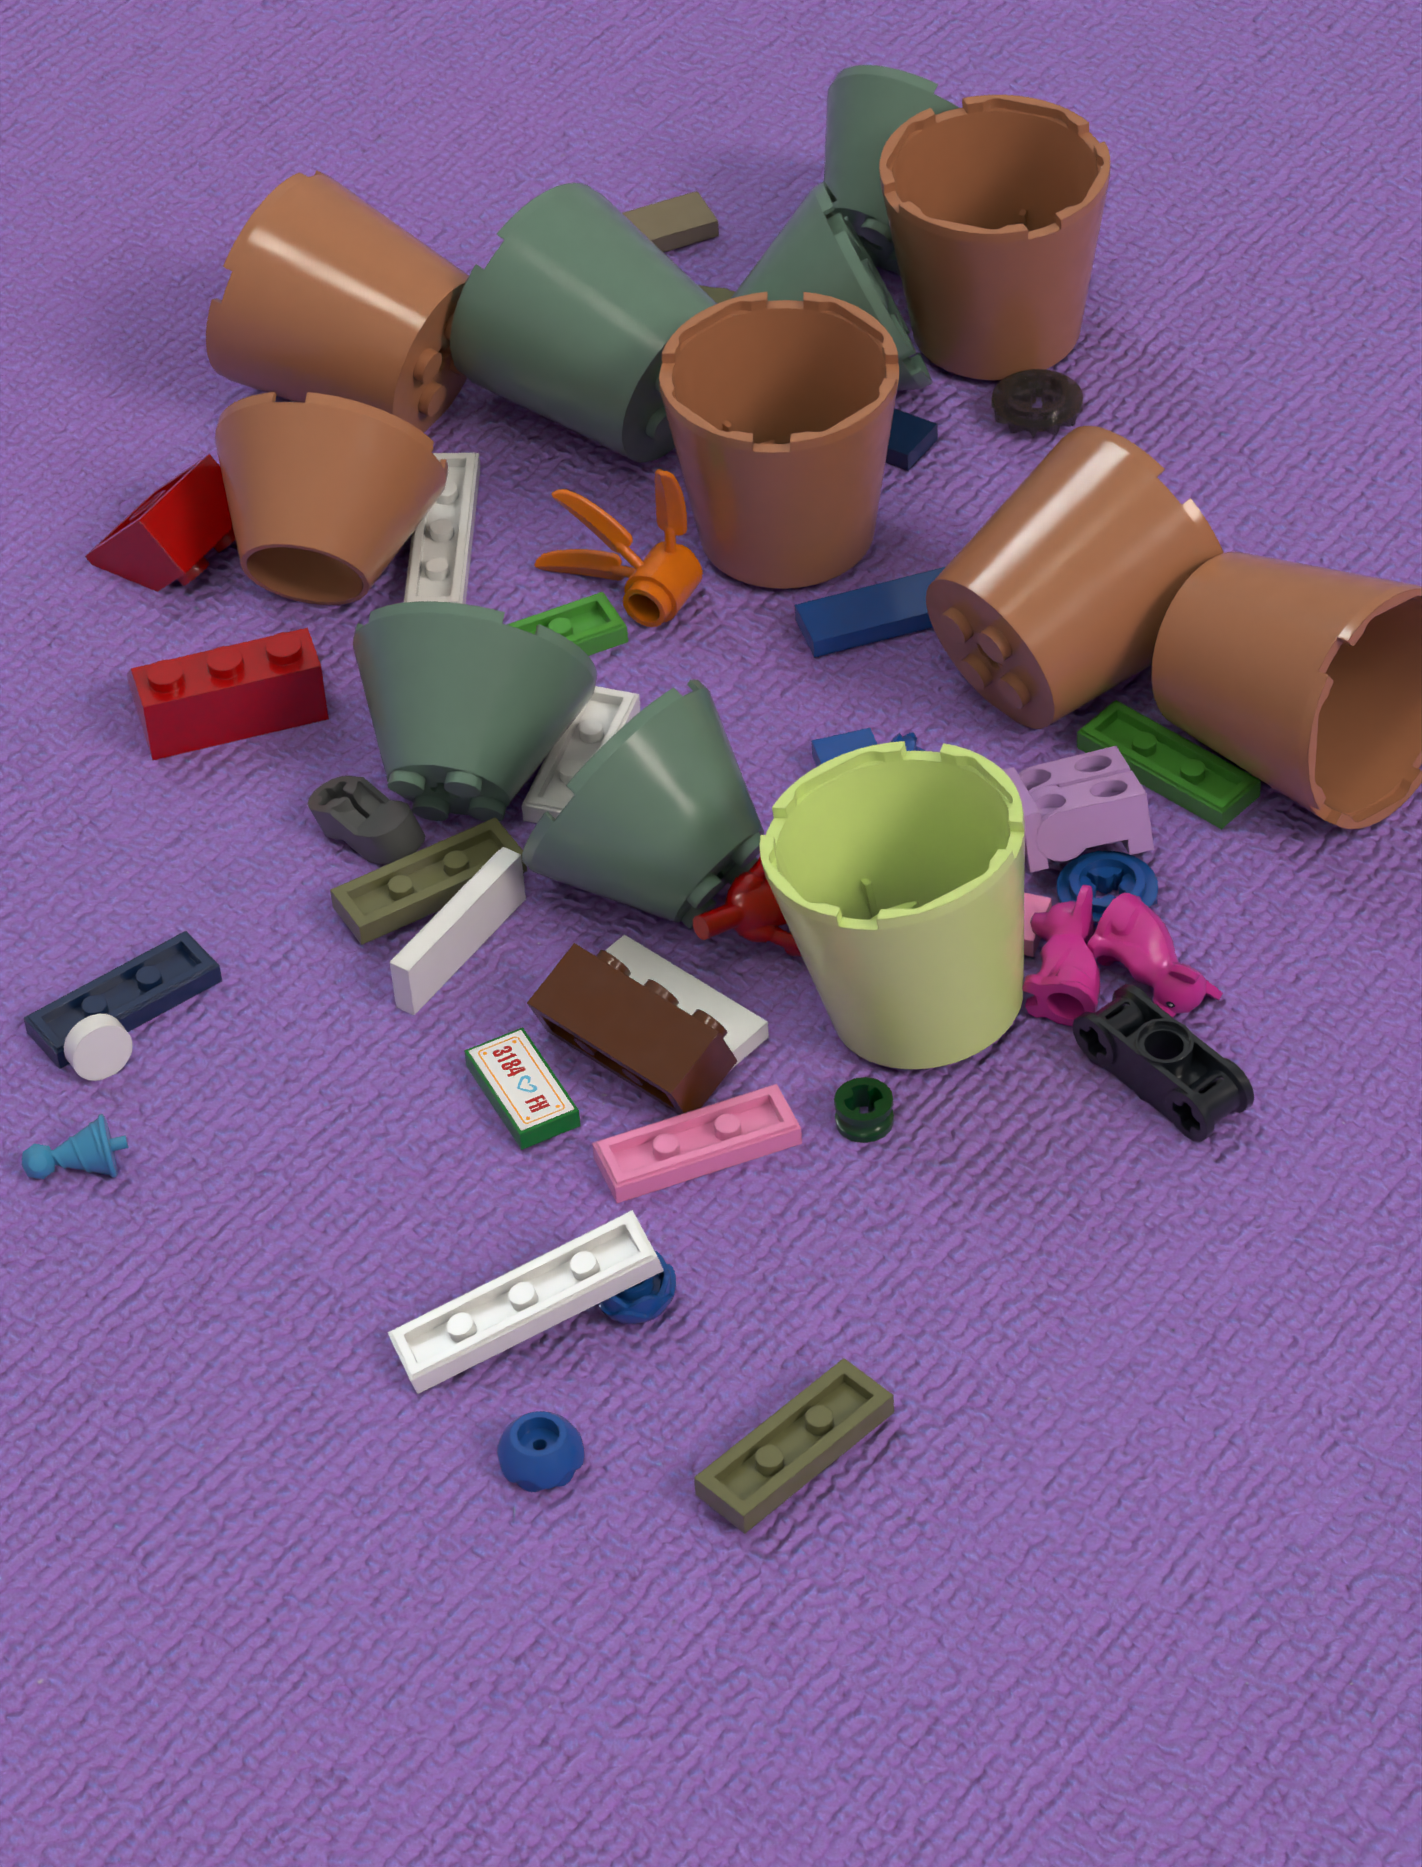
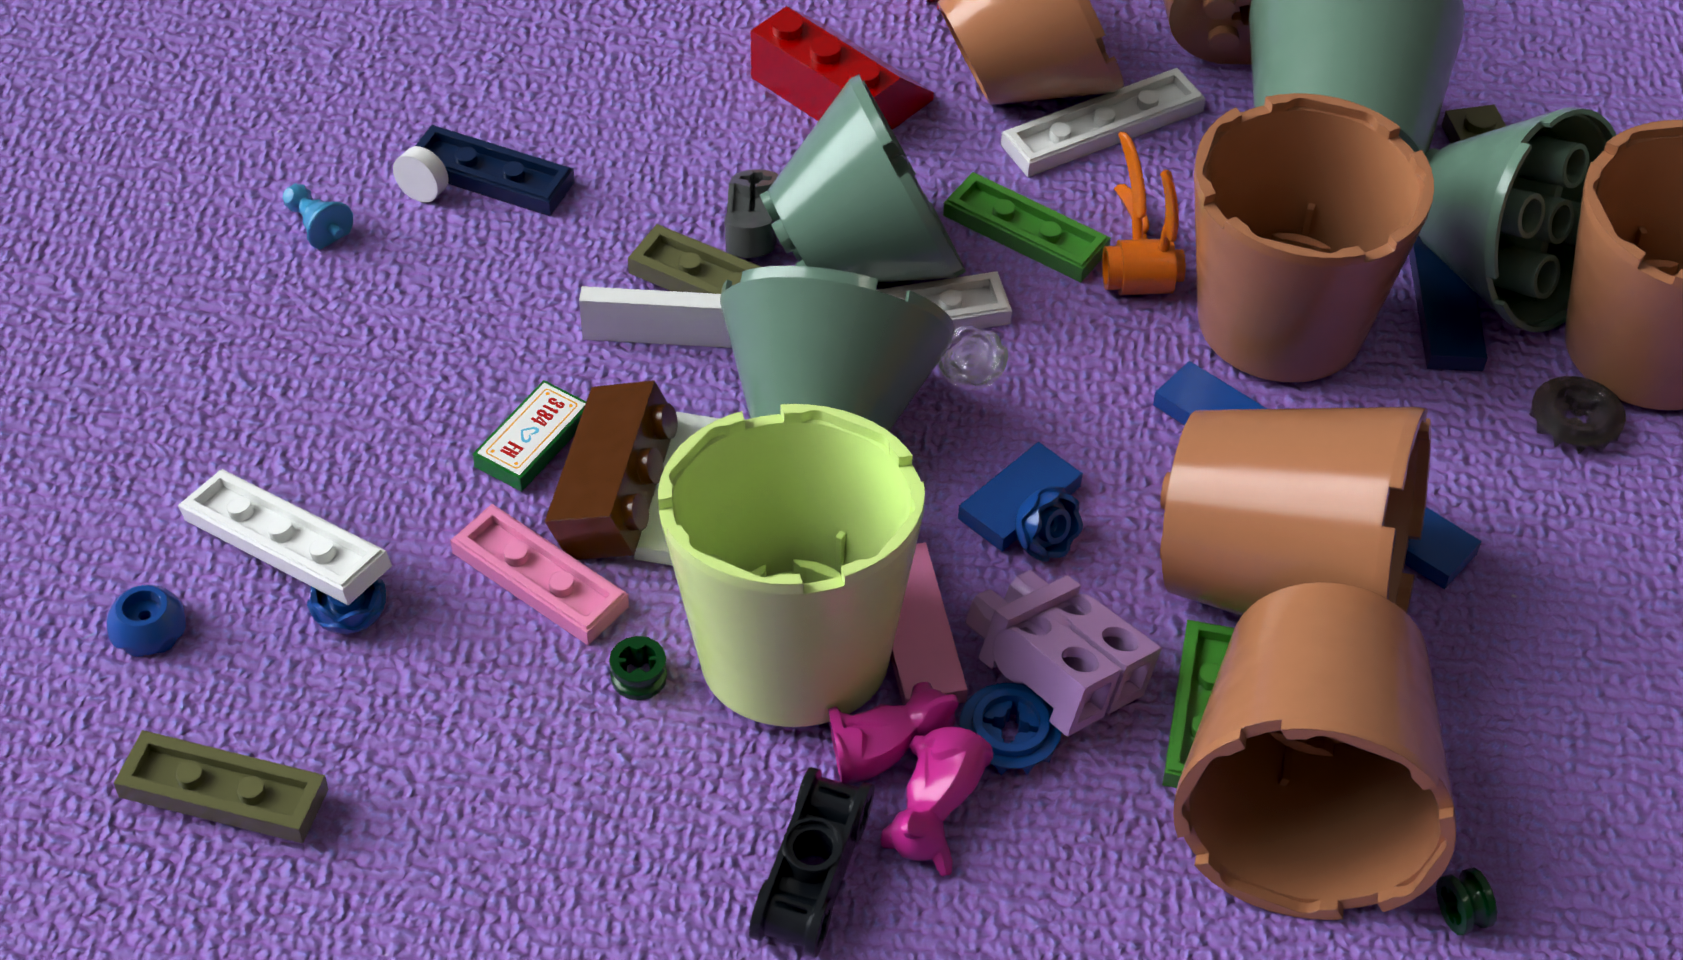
camera: 55 degrees right, 5 degrees up
dark tan tile [622,191,719,253] -> none

